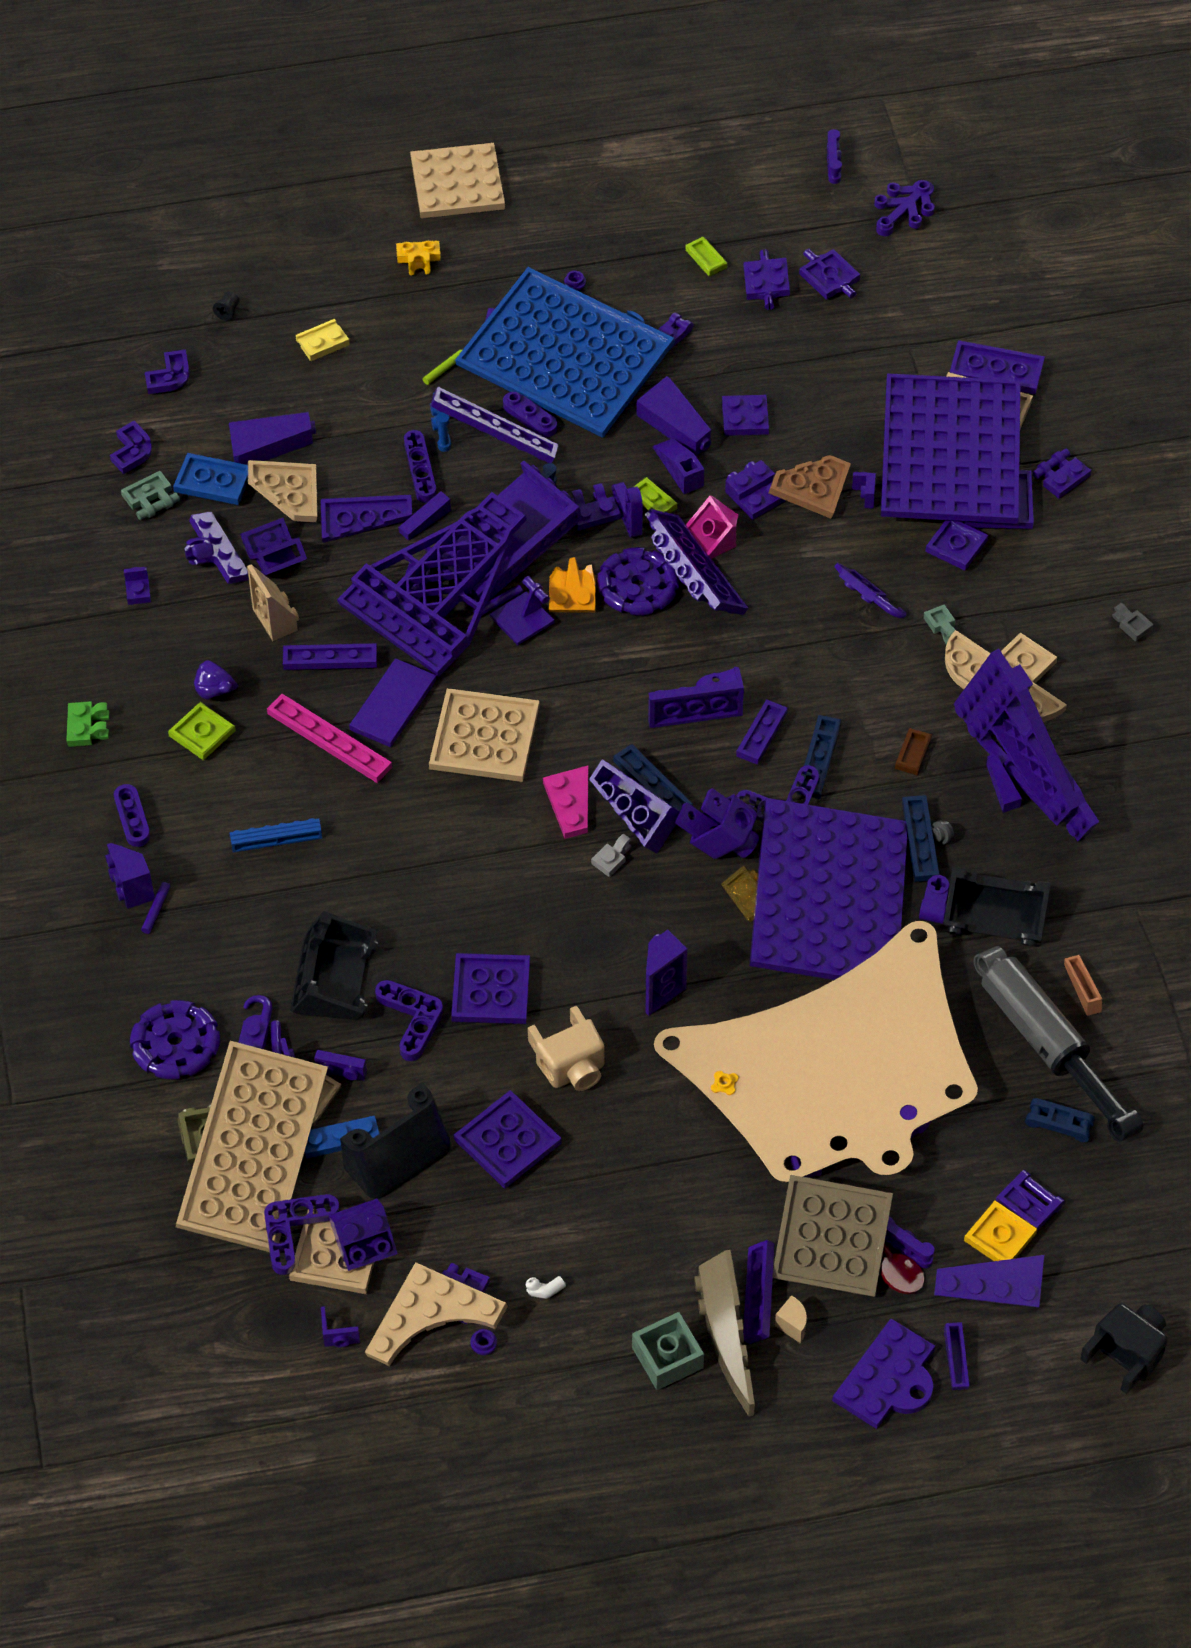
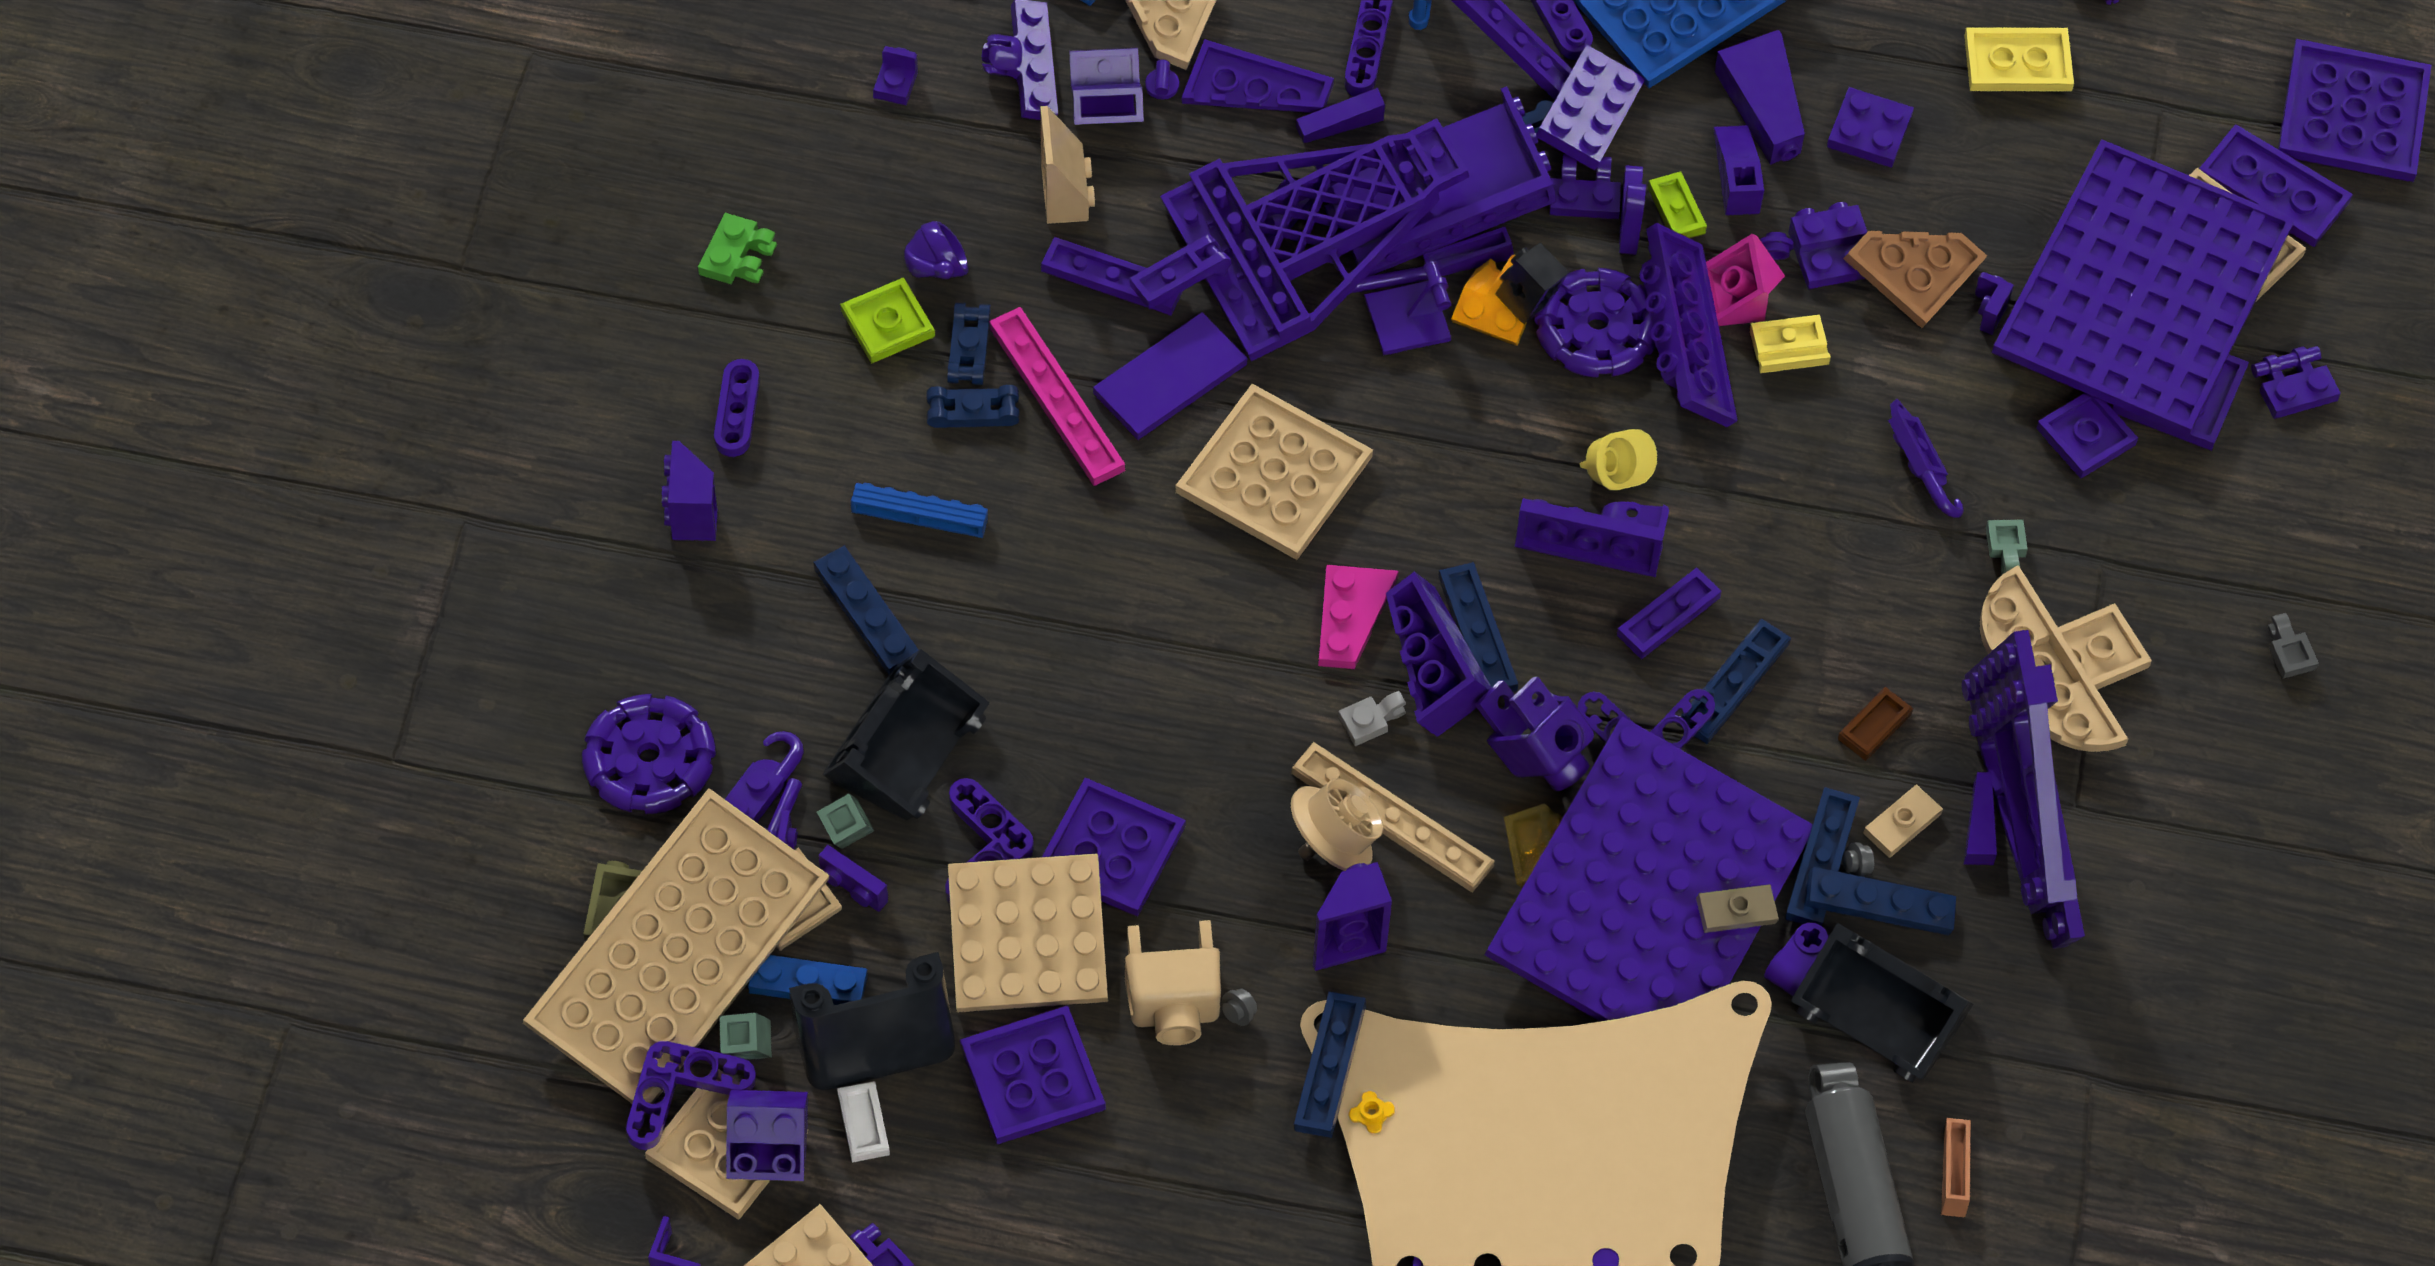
camera: 20 degrees right, 5 degrees up
dark purple piece [141,882,171,934] -> none
none -> sand green brick [720,1013,772,1060]
none -> dark blue plate [813,545,919,675]
none -> sand green brick [817,794,874,849]
none -> white tile [837,1081,890,1163]
none -> dark blue plate [926,385,1020,428]
none -> dark blue plate [947,303,991,385]
none -> tan plate [948,854,1108,1012]
none -> dark purple plate [1129,235,1232,310]
none -> dark purple plate [1145,59,1179,100]
none -> dark grey plate [1222,989,1257,1026]
none -> tan piece [1291,778,1383,871]
none -> tan tile [1292,742,1495,893]
none -> dark blue plate [1294,992,1366,1138]
none -> dark purple piece [1423,227,1514,276]
none -> black brick [1495,242,1569,324]
none -> plate [1536,44,1645,170]
none -> light yellow piece [1580,429,1657,490]
none -> dark tan plate [1696,884,1779,933]
none -> light yellow plate [1750,315,1831,373]
none -> dark purple plate [1760,232,1794,260]
none -> dark blue plate [1806,867,1956,935]
none -> tan plate [1863,784,1943,858]
none -> light yellow plate [1964,28,2074,91]
none -> dark purple plate [2278,39,2432,182]

